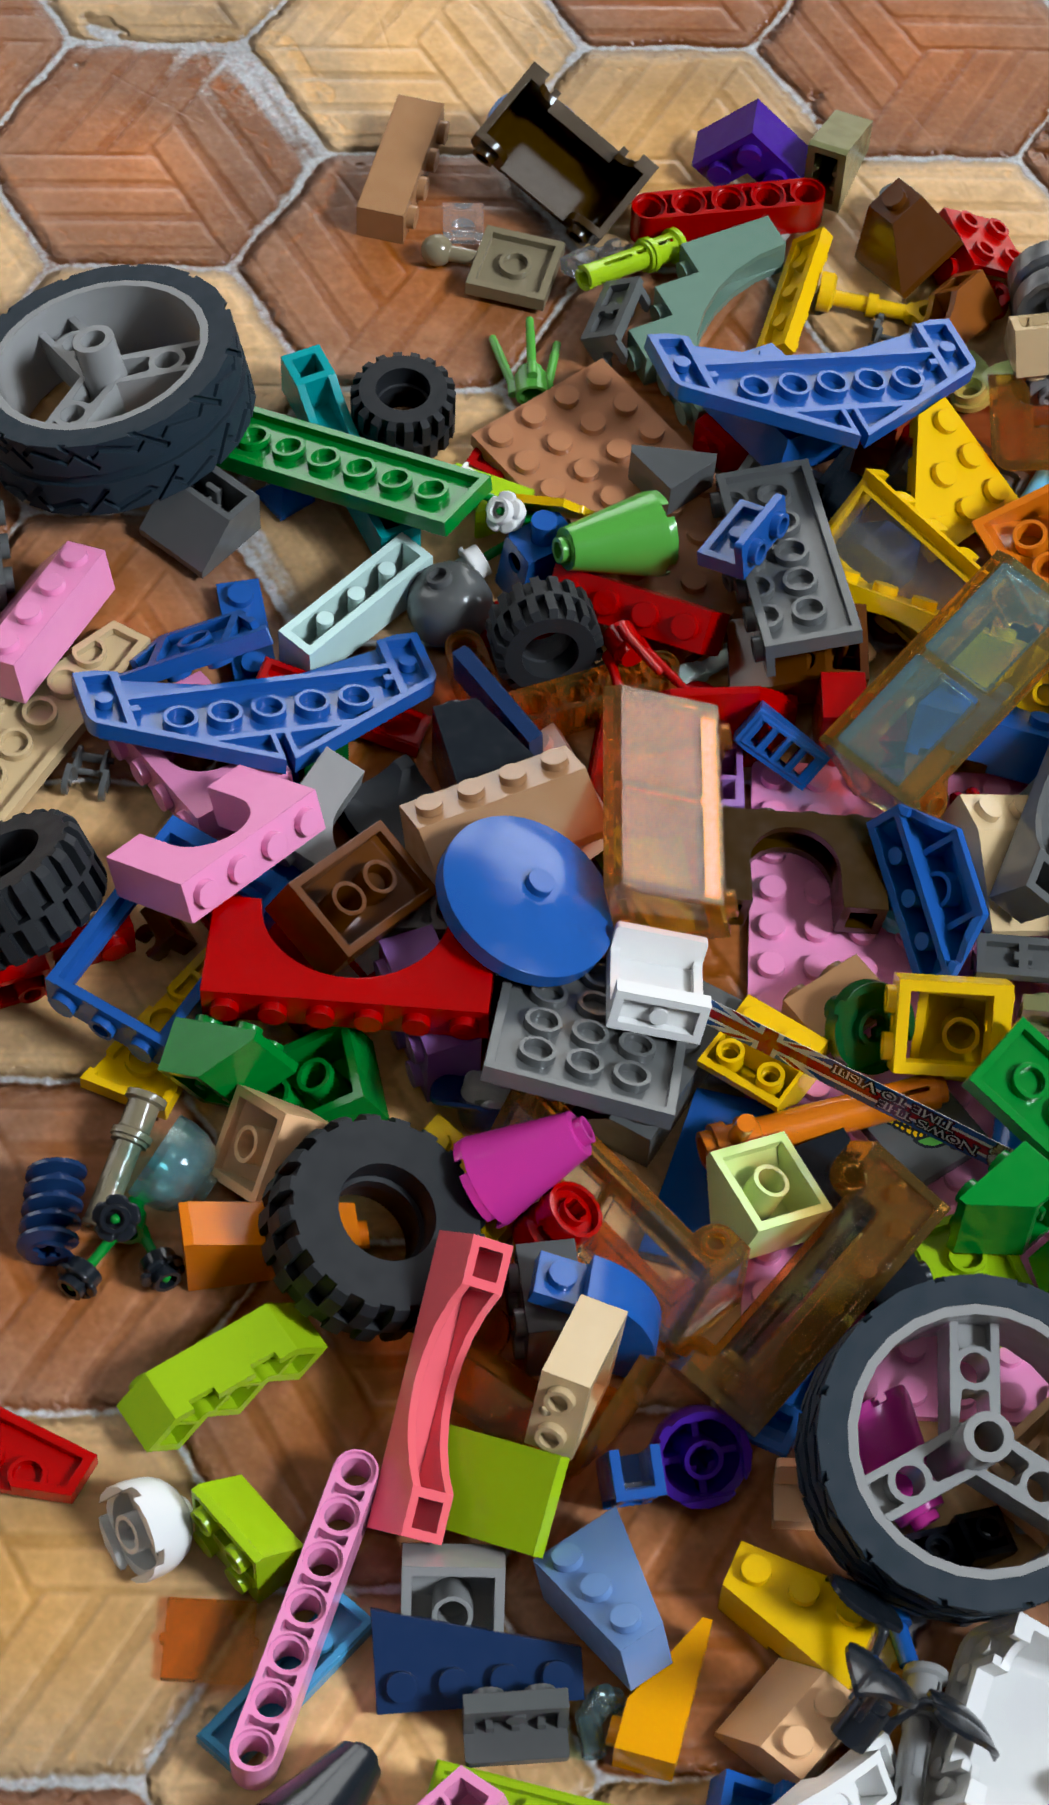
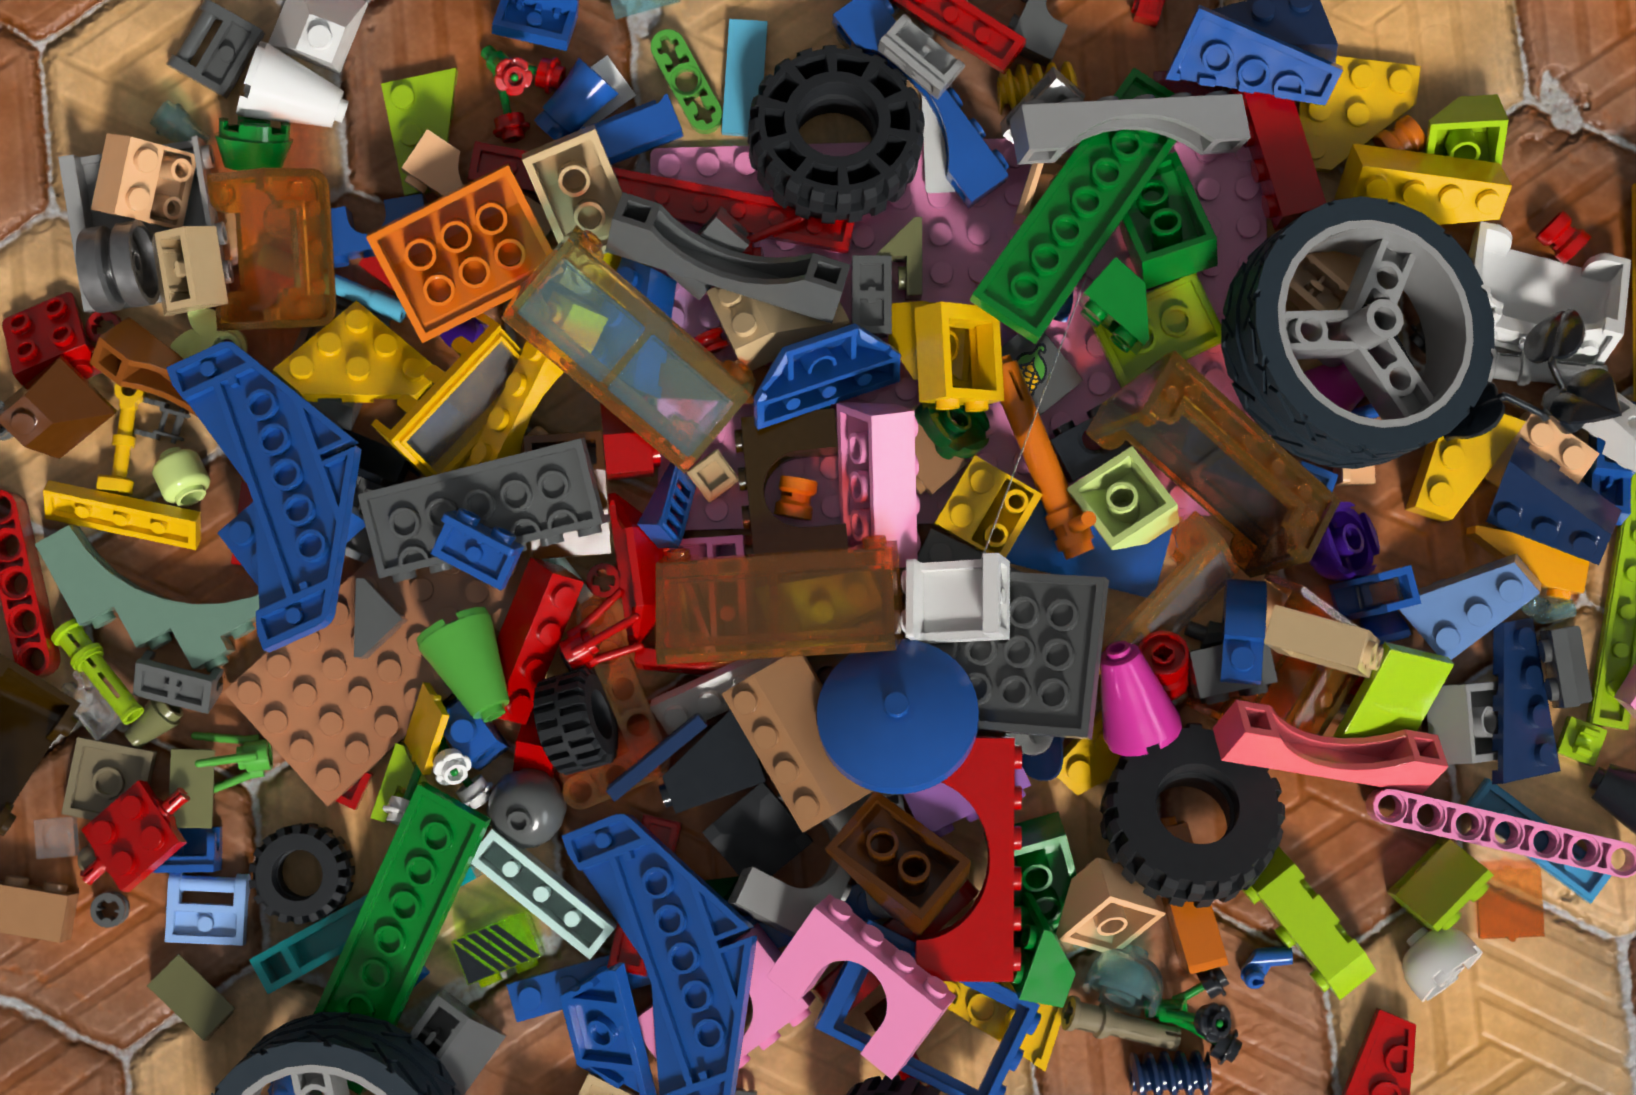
camera: 90 degrees left, 30 degrees up
none -> red plate [80,780,190,892]
none -> dark grey bush [90,891,130,928]
none -> olive cone [125,699,184,749]
none -> olive hinge [147,954,236,1041]
none -> yellowish green head [152,447,211,507]
none -> blue hinge [152,827,222,873]
none -> light blue plate [165,872,251,946]
none -> olive hinge [169,748,215,829]
none -> brick [451,909,545,988]
none -> tan tile [686,449,739,504]
none -> orange wheel [774,475,818,521]
none -> bright pink slope [837,402,921,572]
none -> blue arm [1241,946,1293,989]
none -> blue slope [1359,610,1411,645]
none -> dark blue wedge [1486,437,1622,565]
none -> lime tile [1556,716,1608,767]

